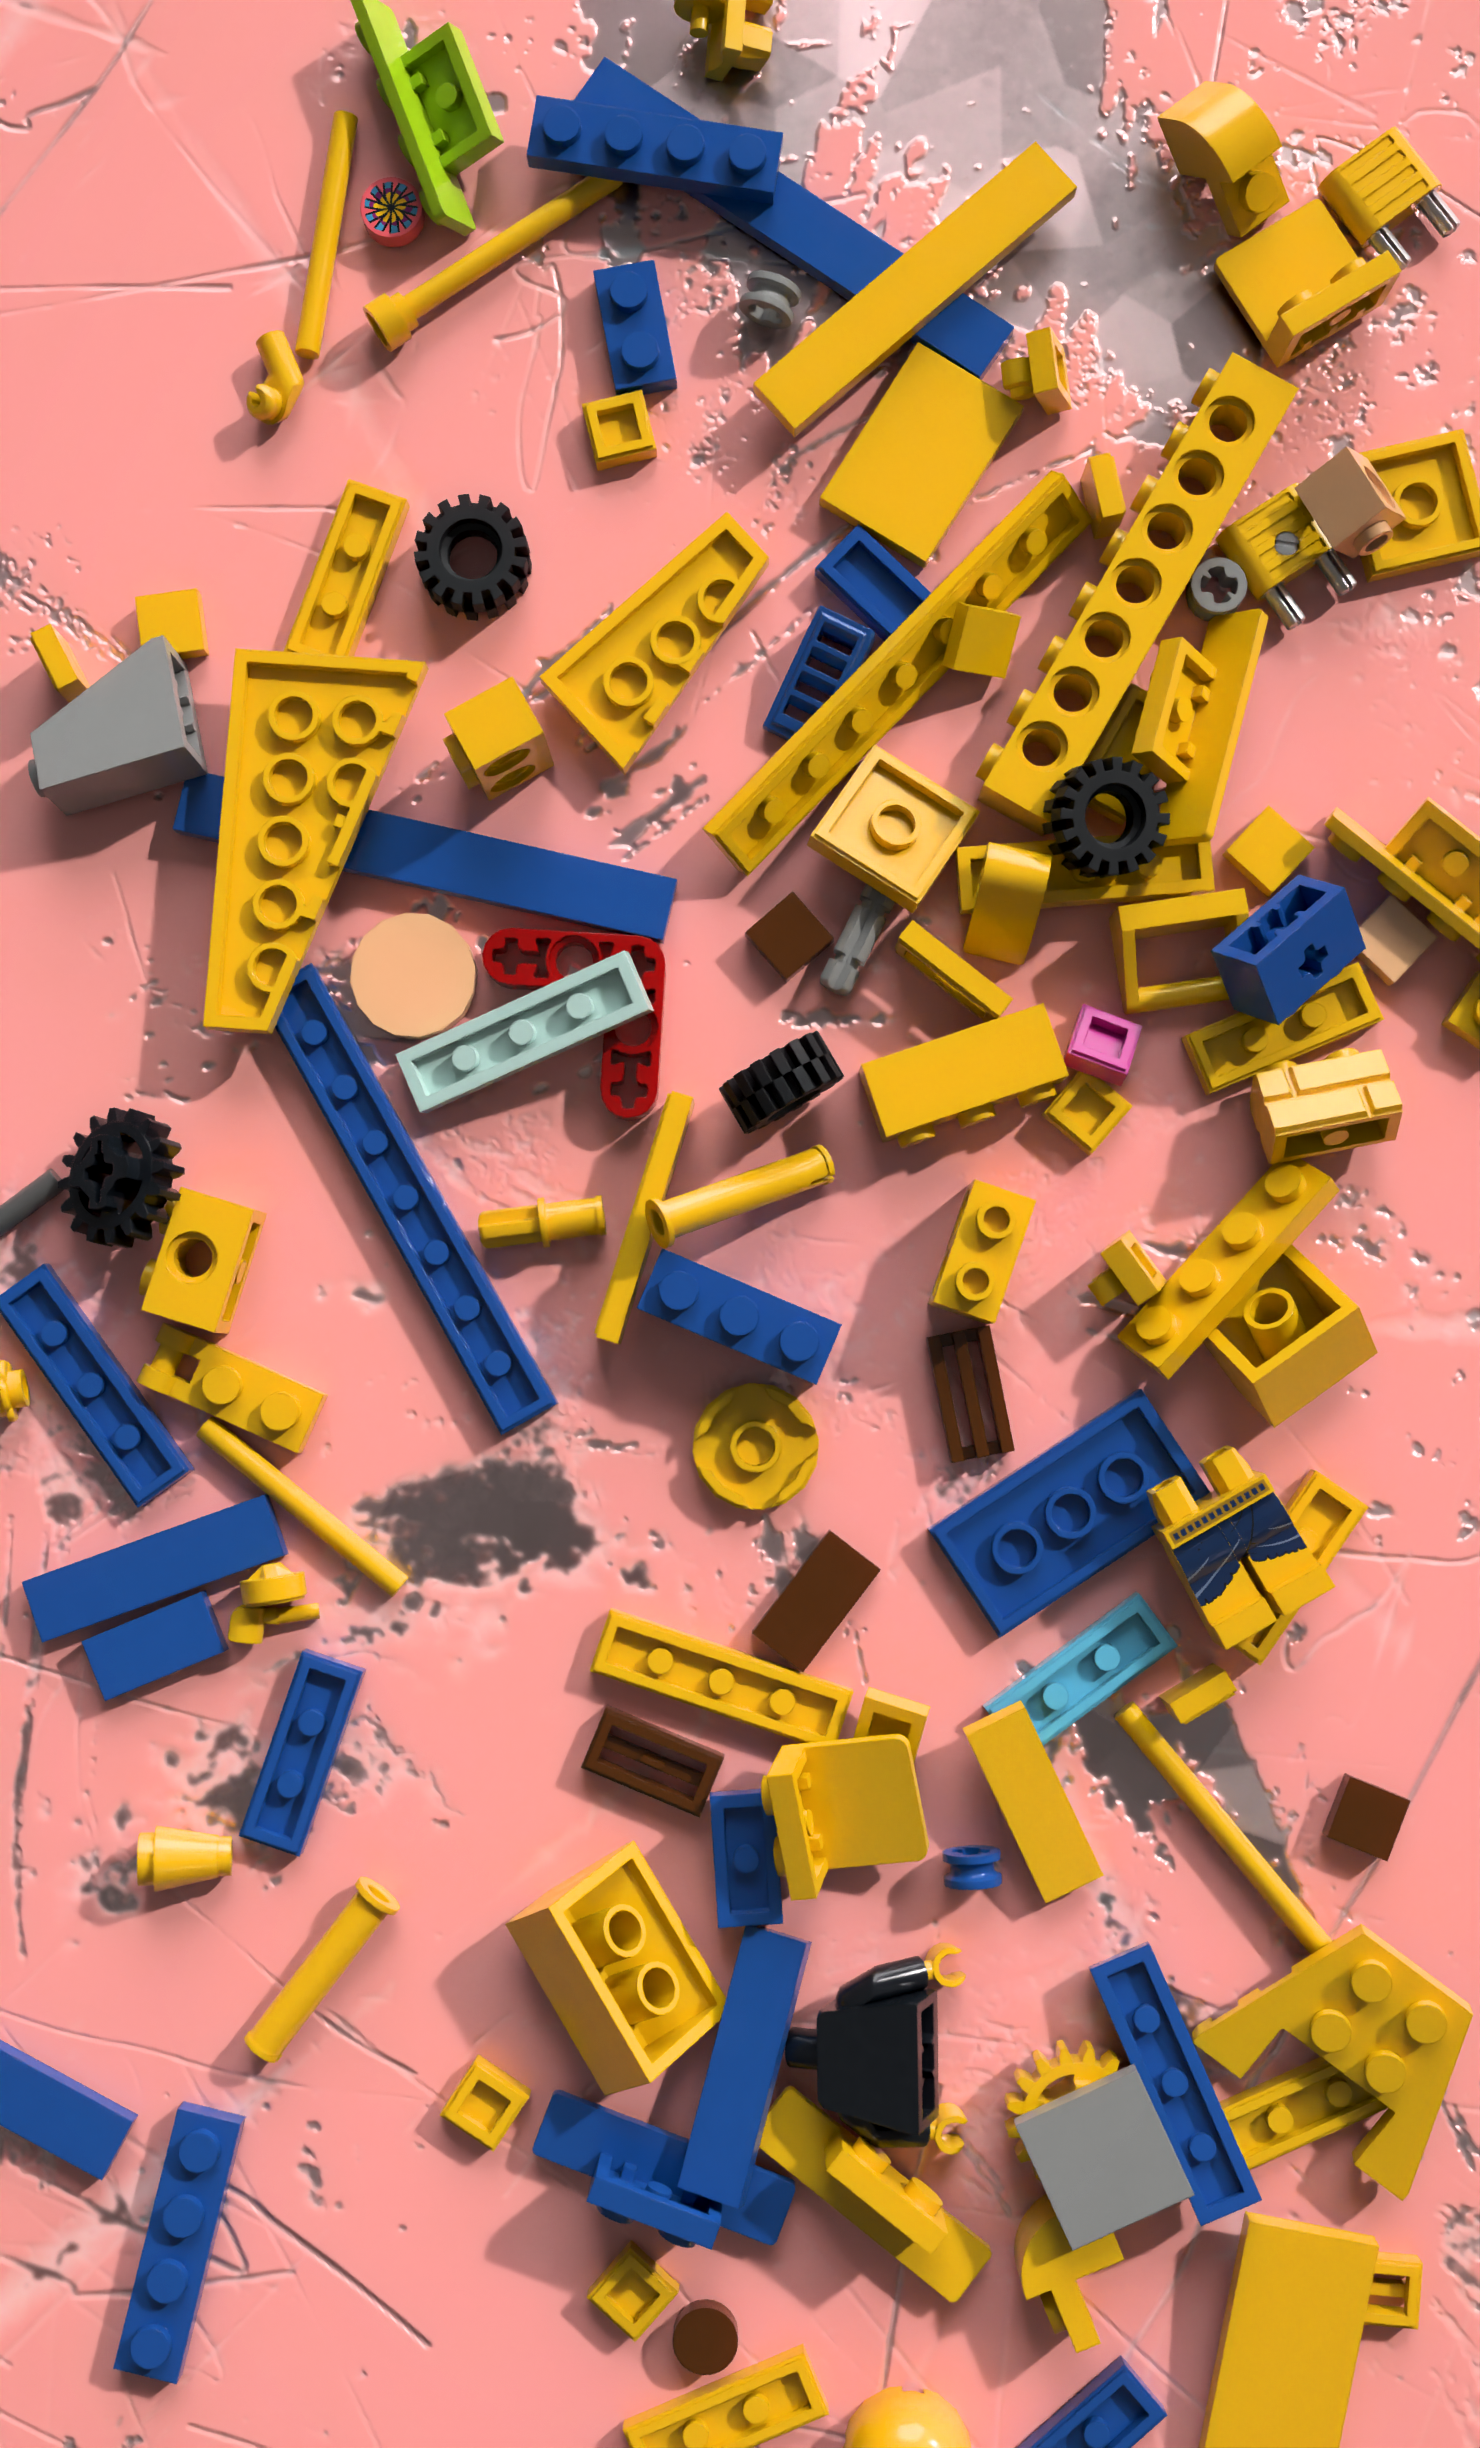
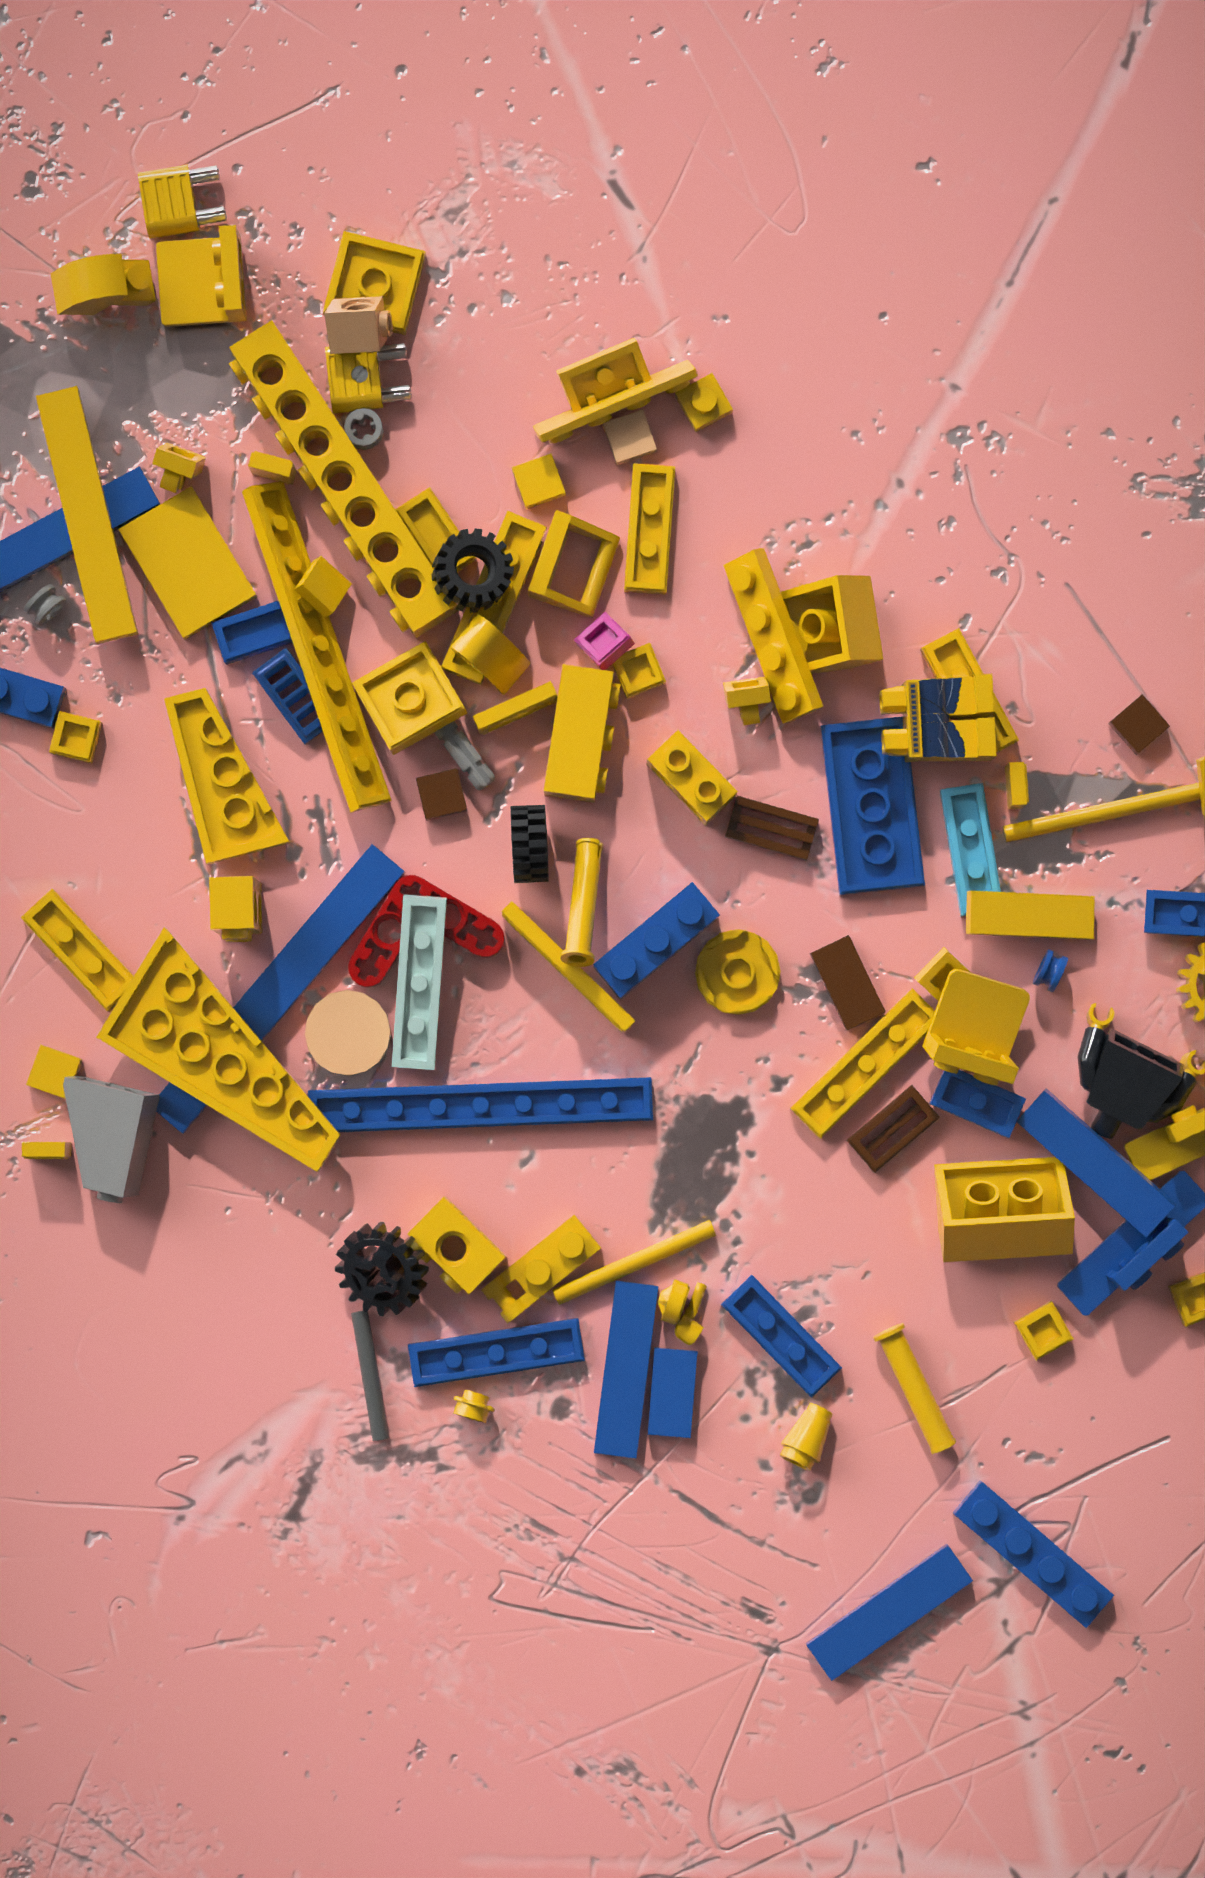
camera: 65 degrees left, 0 degrees up
black tyre [414,494,532,621] -> none
yellow axle [478,1195,607,1249] -> none
yellow bracket [1131,608,1268,846] -> none
blue brick [1211,874,1366,1025] -> none
yellow brick [1249,1048,1403,1164] -> none

